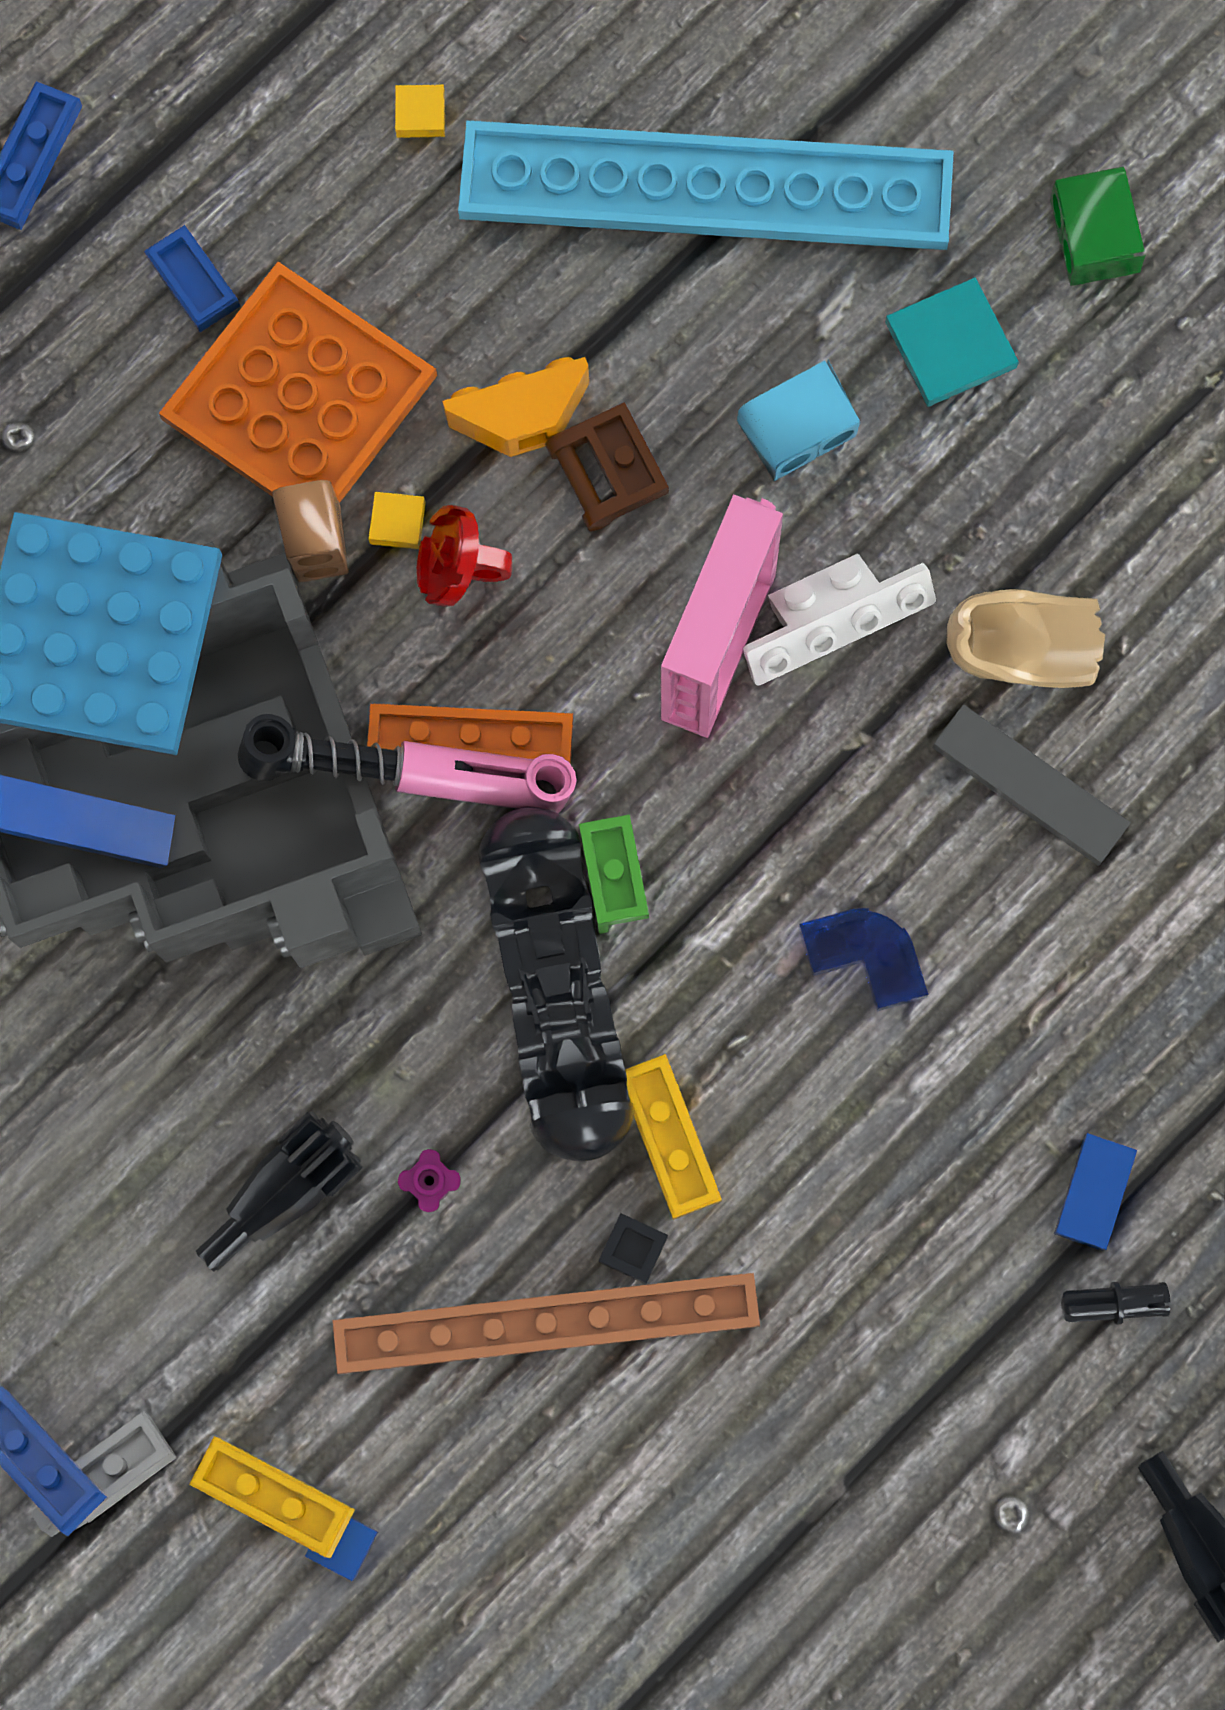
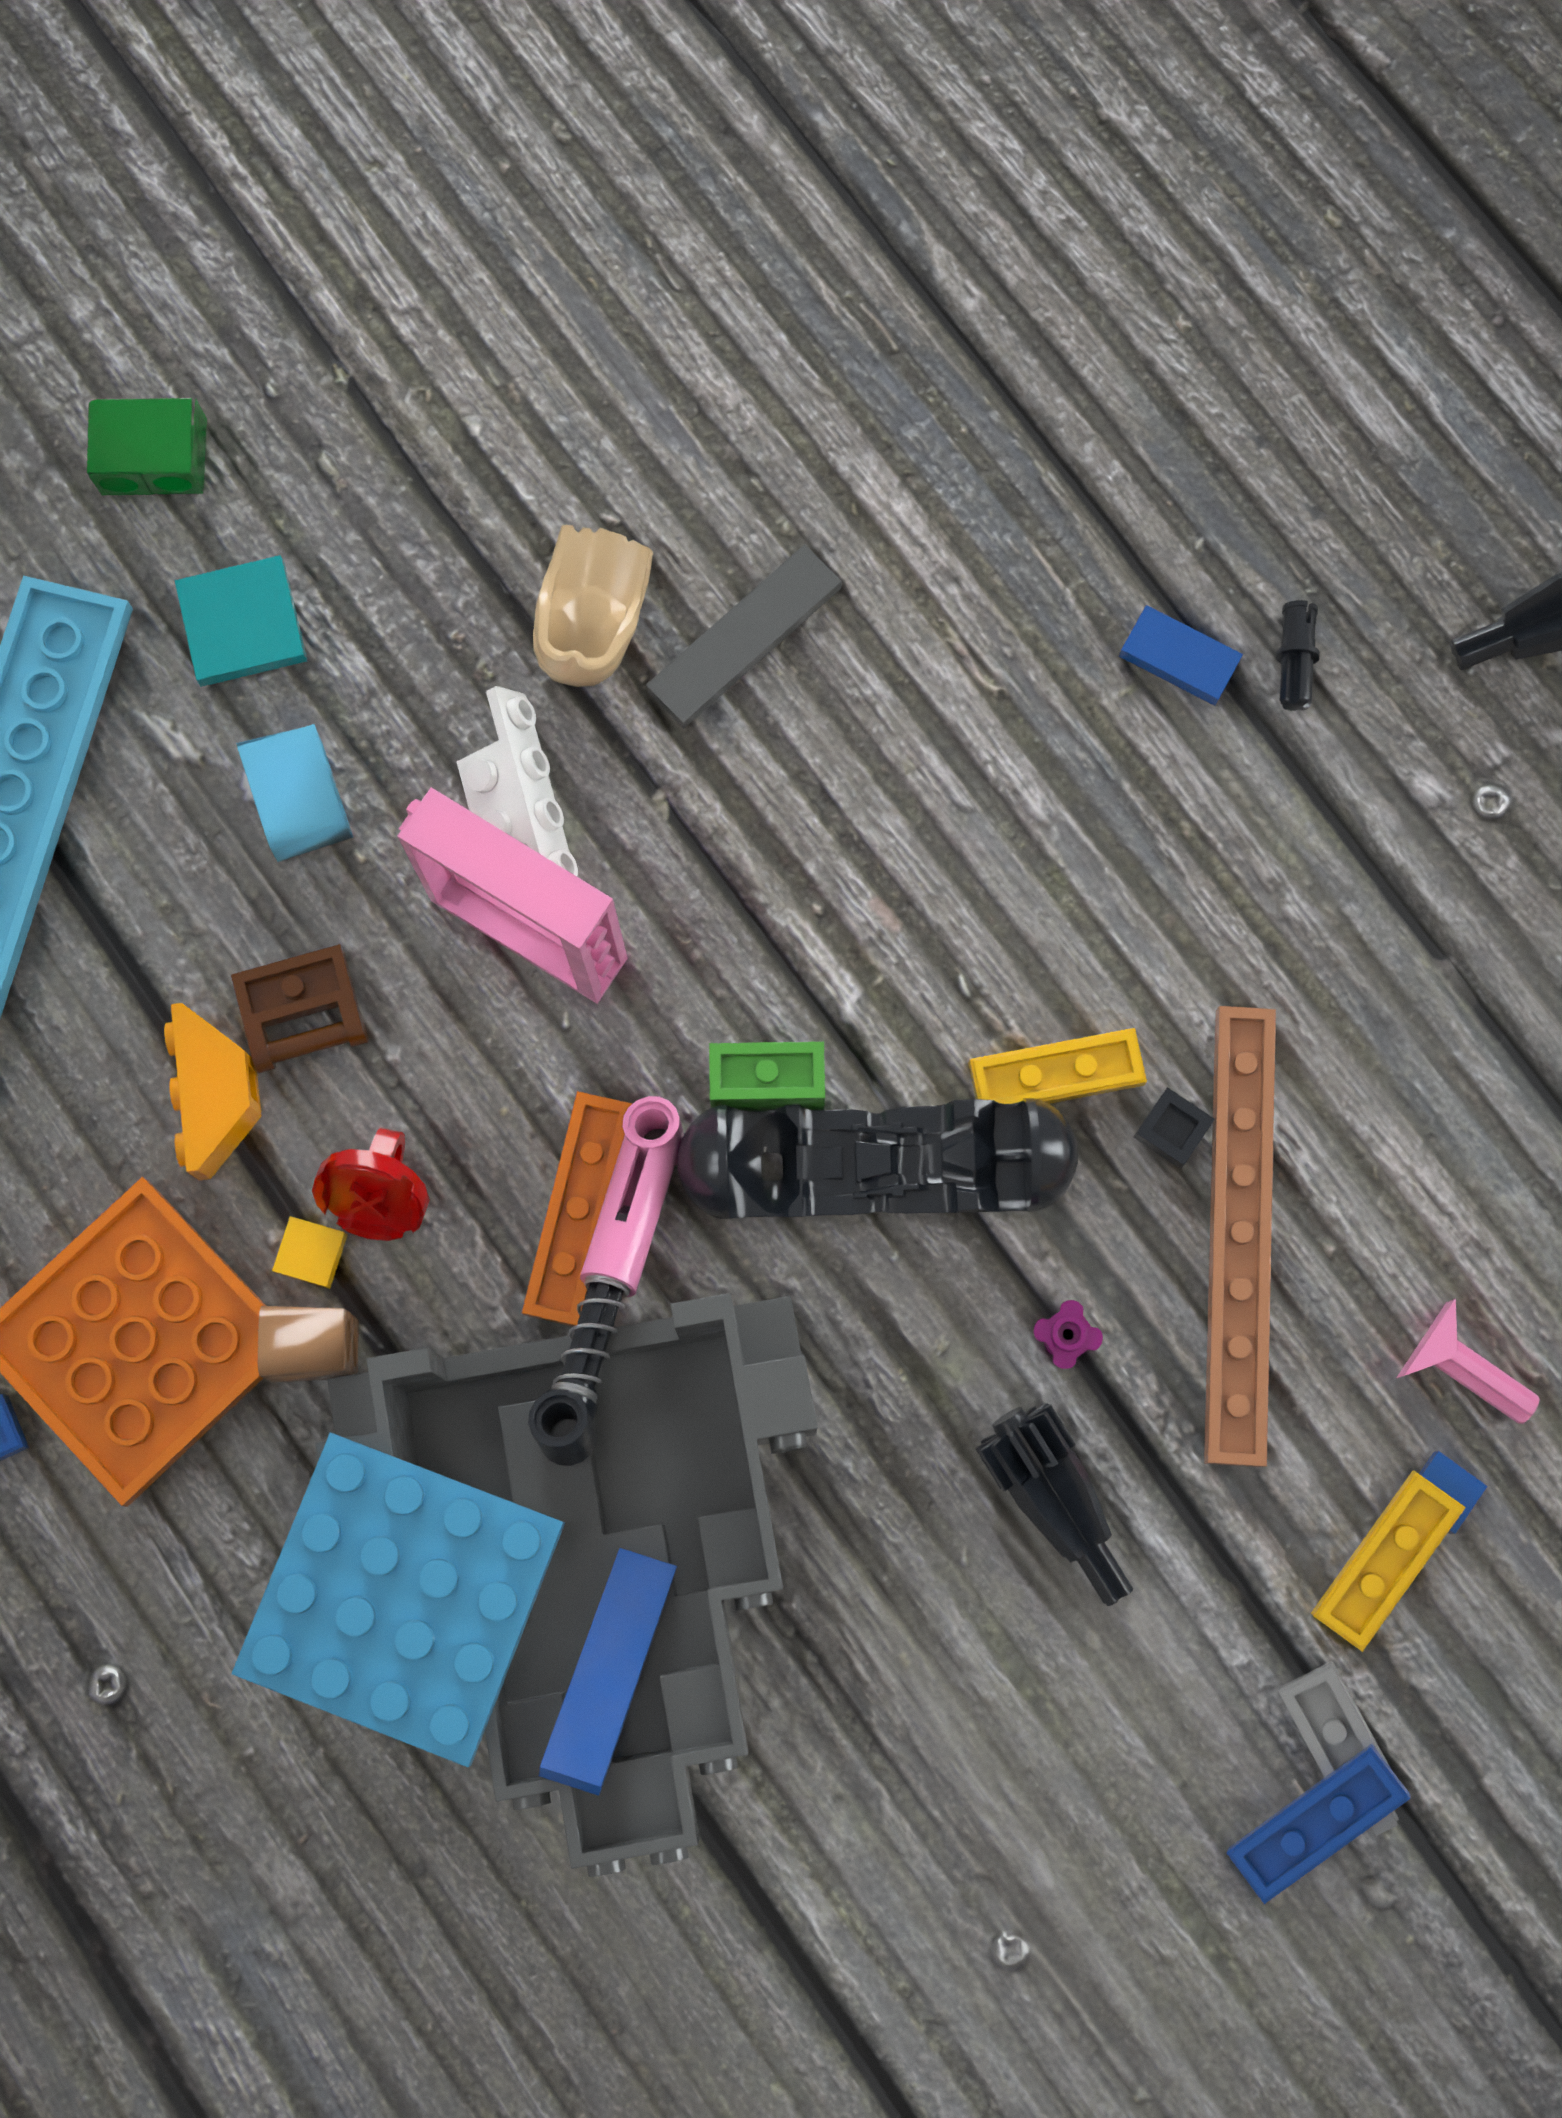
camera: 85 degrees left, 0 degrees up
clear blue plate [798,908,929,1012] -> none
none -> bright pink piece [1396,1298,1540,1424]

